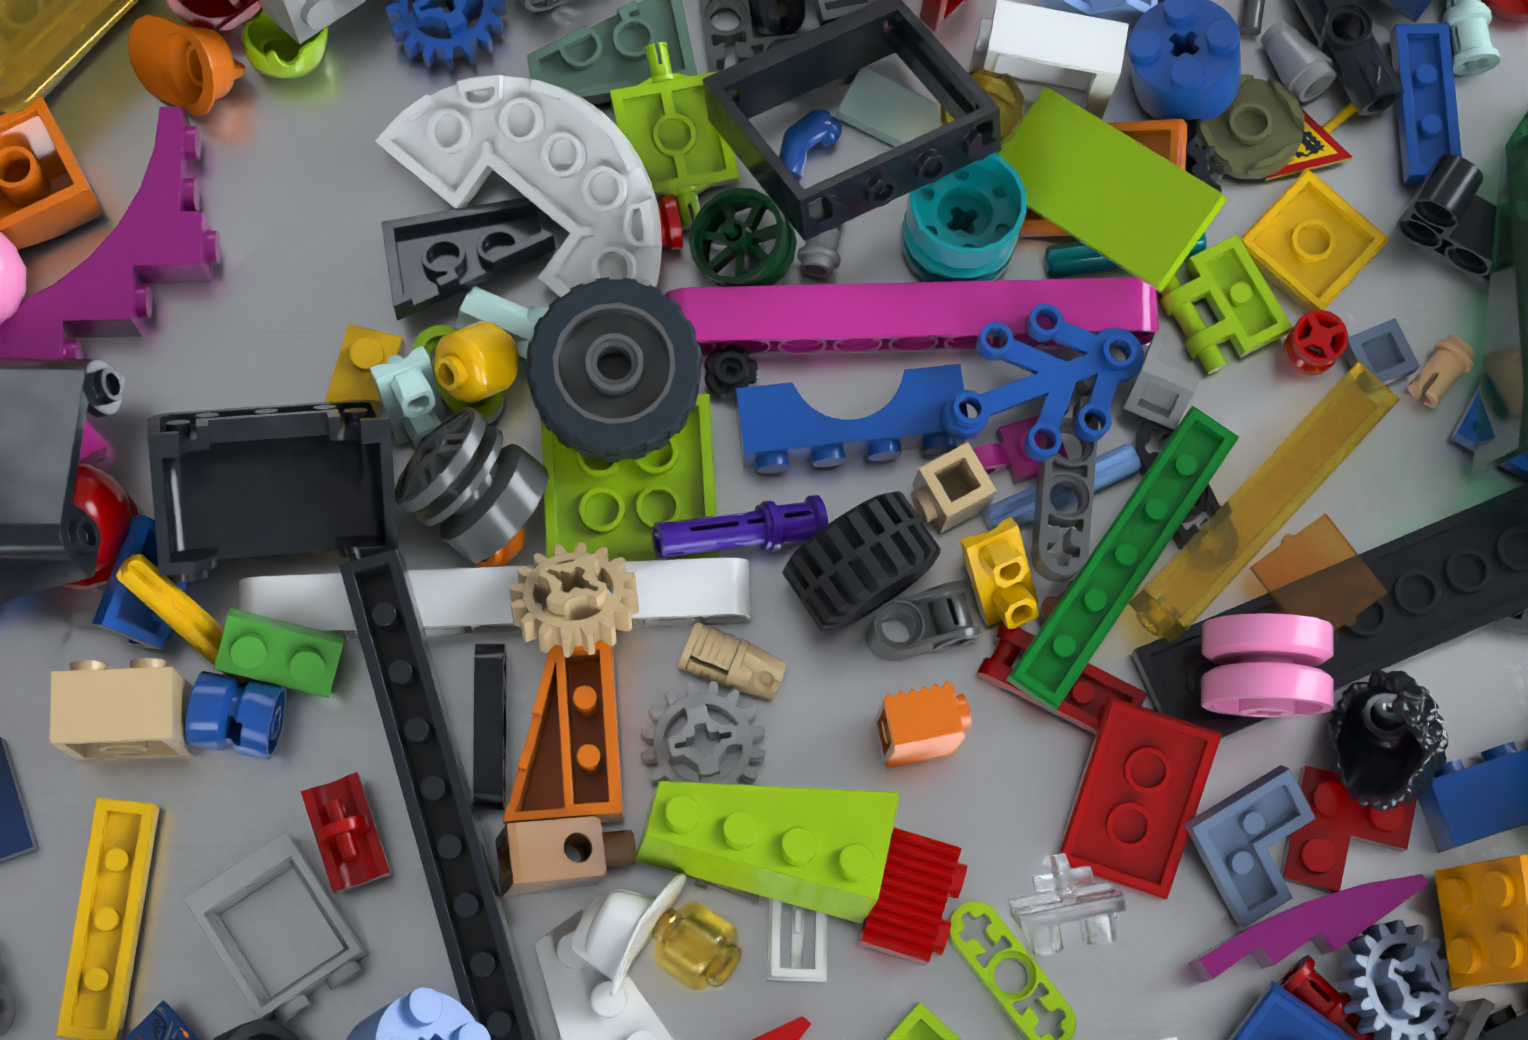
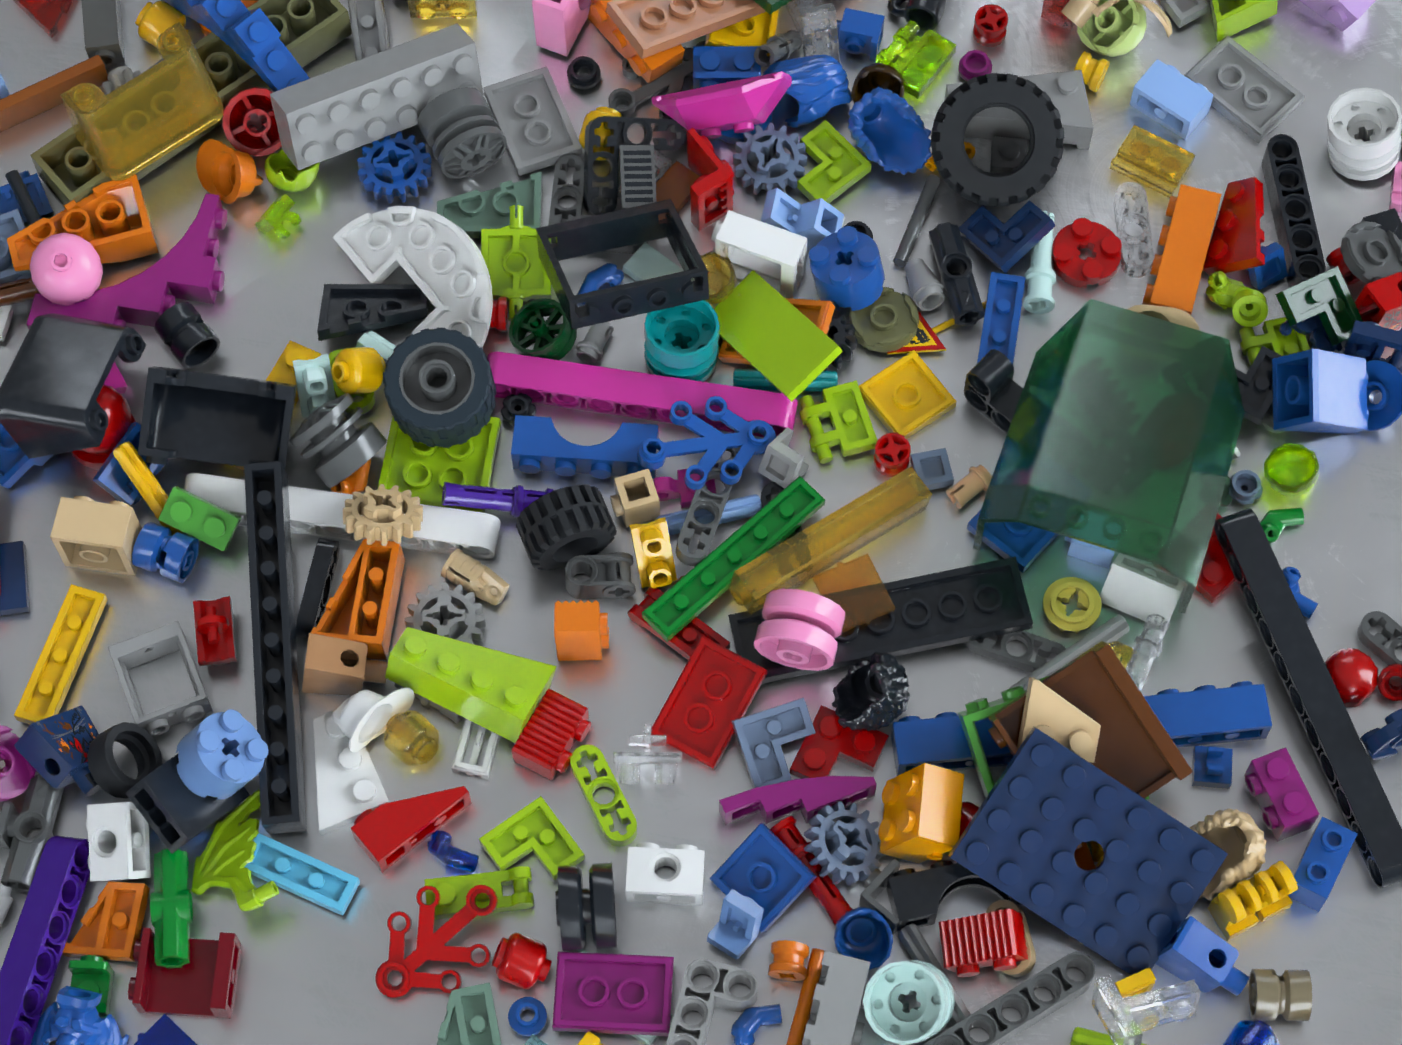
camera: 20 degrees right, 10 degrees down
none -> black wheel [154,302,220,369]
none -> clear neon green tile [254,194,302,239]

